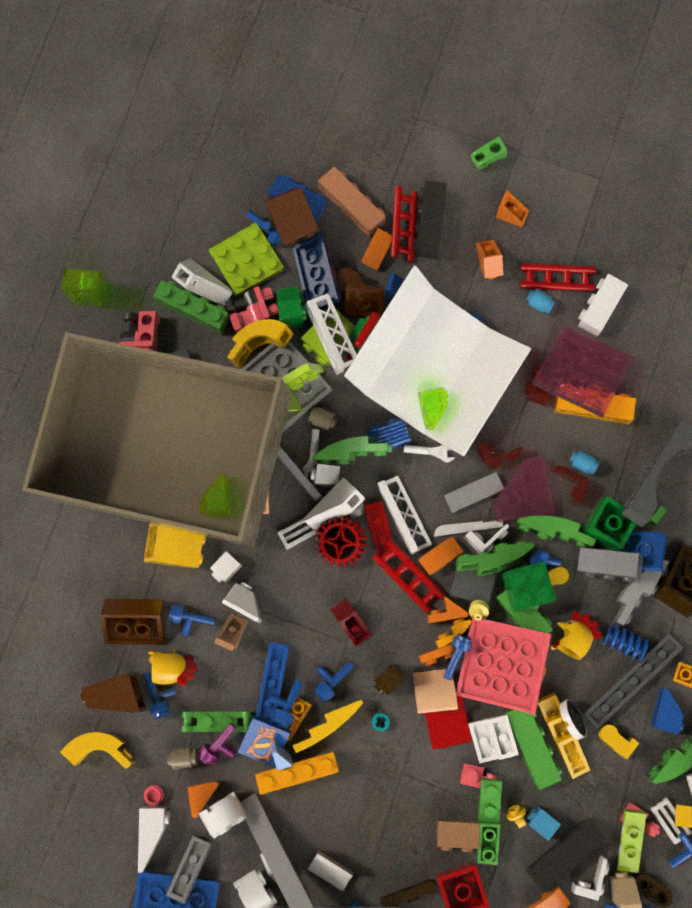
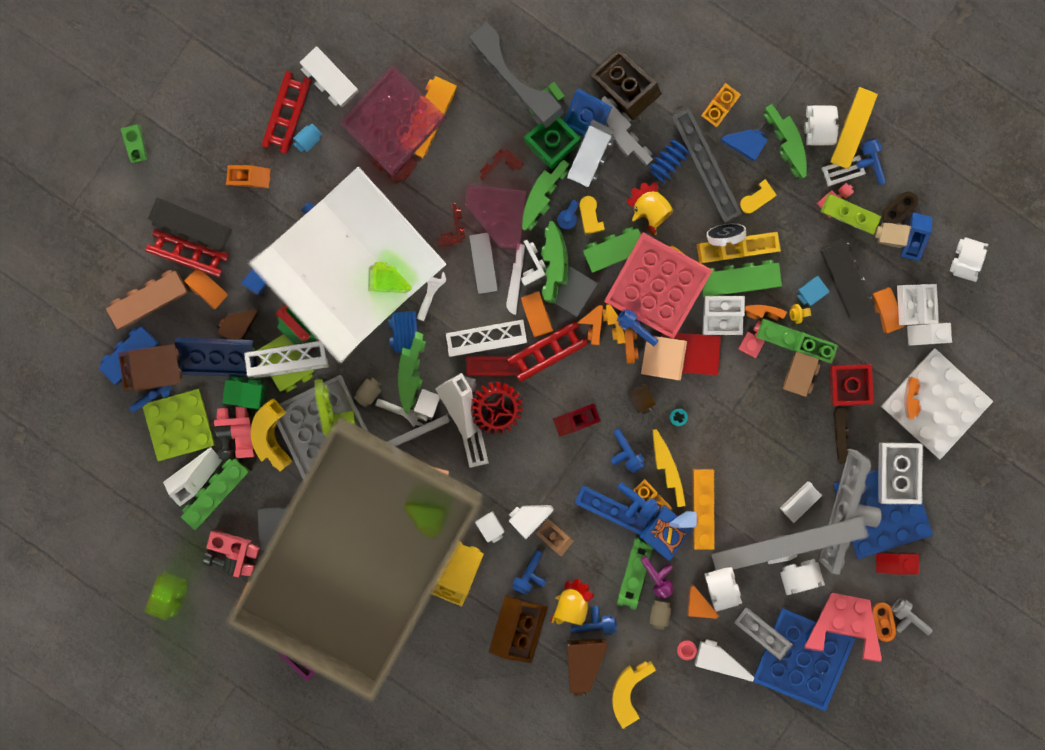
camera: 80 degrees left, 10 degrees up
reddish brown tile [344,283,384,318] -> none
light yellow tile [469,600,489,621] -> none
orange slope [496,191,529,227] -> none
green brick [502,561,556,613] -> none
dark azure brick [569,449,600,475] -> none
white bracket [571,855,609,901] -> none
none -> orange slope [745,305,787,321]

